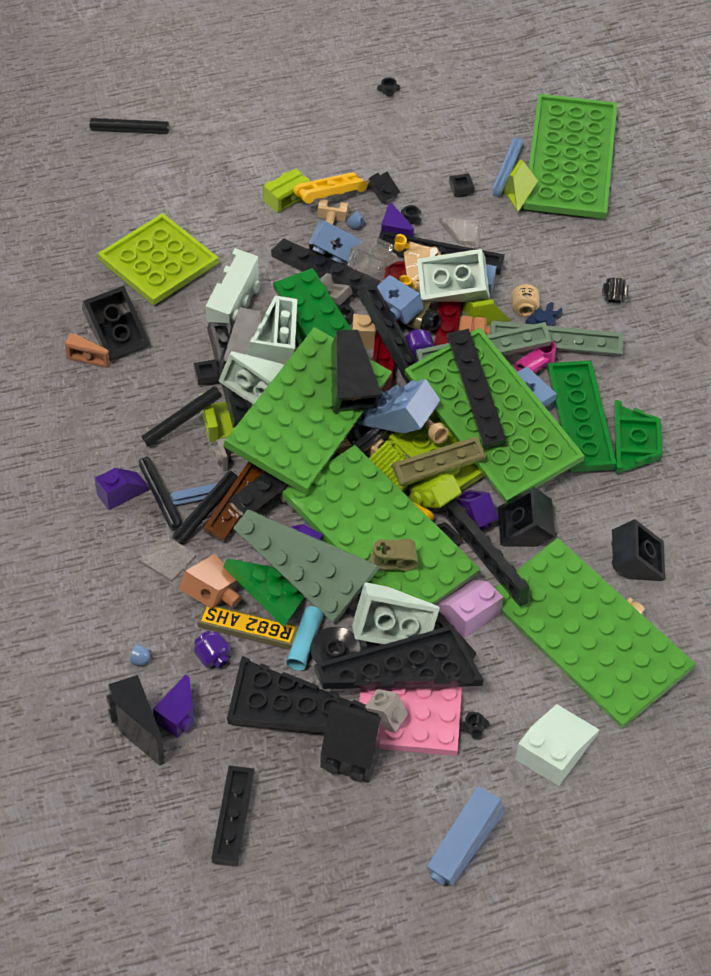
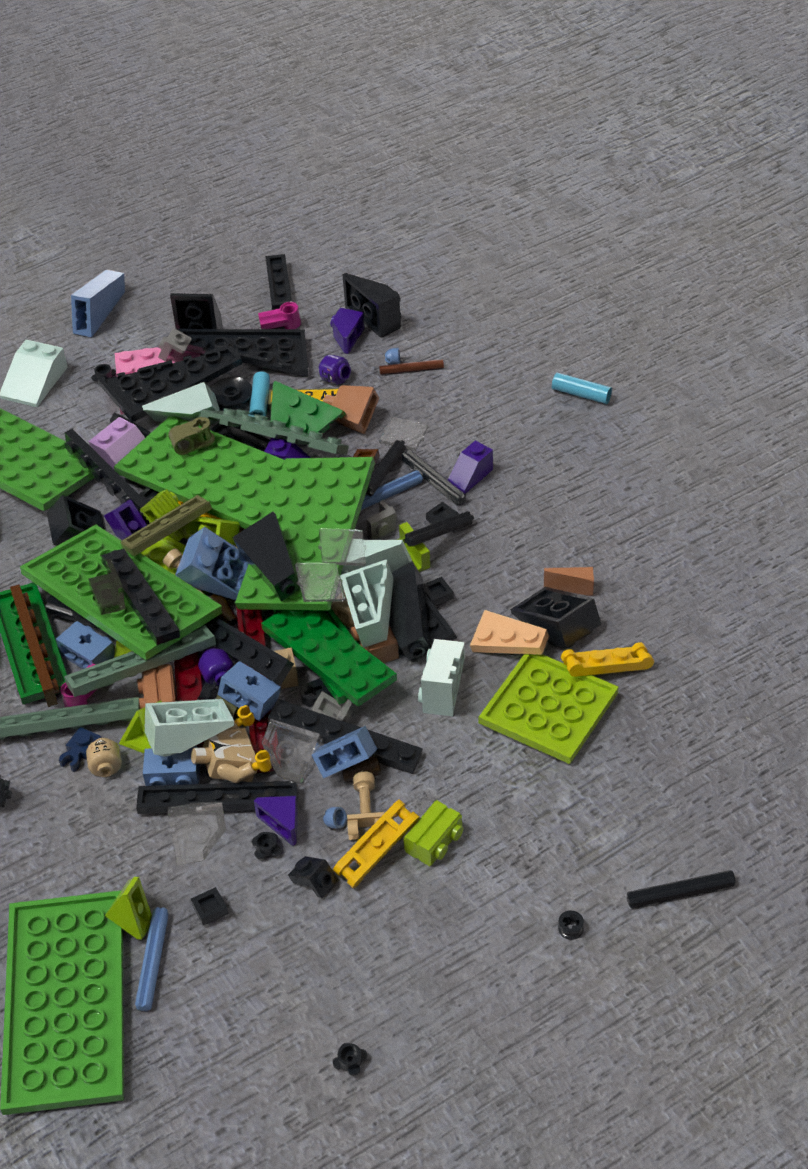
camera: 170 degrees right, 5 degrees down
none -> reddish brown plate [10,584,60,707]
none -> clear smoke panel [88,558,125,615]
none -> dark pink piece [258,302,301,329]
none -> clear piece [295,563,345,602]
none -> clear piece [318,528,366,566]
none -> copper bar [379,359,444,374]
none -> black plate [426,502,459,524]
none -> light nougat wing [470,610,549,655]
none -> black bush [558,910,584,940]
none -> yellow plate [561,642,654,677]

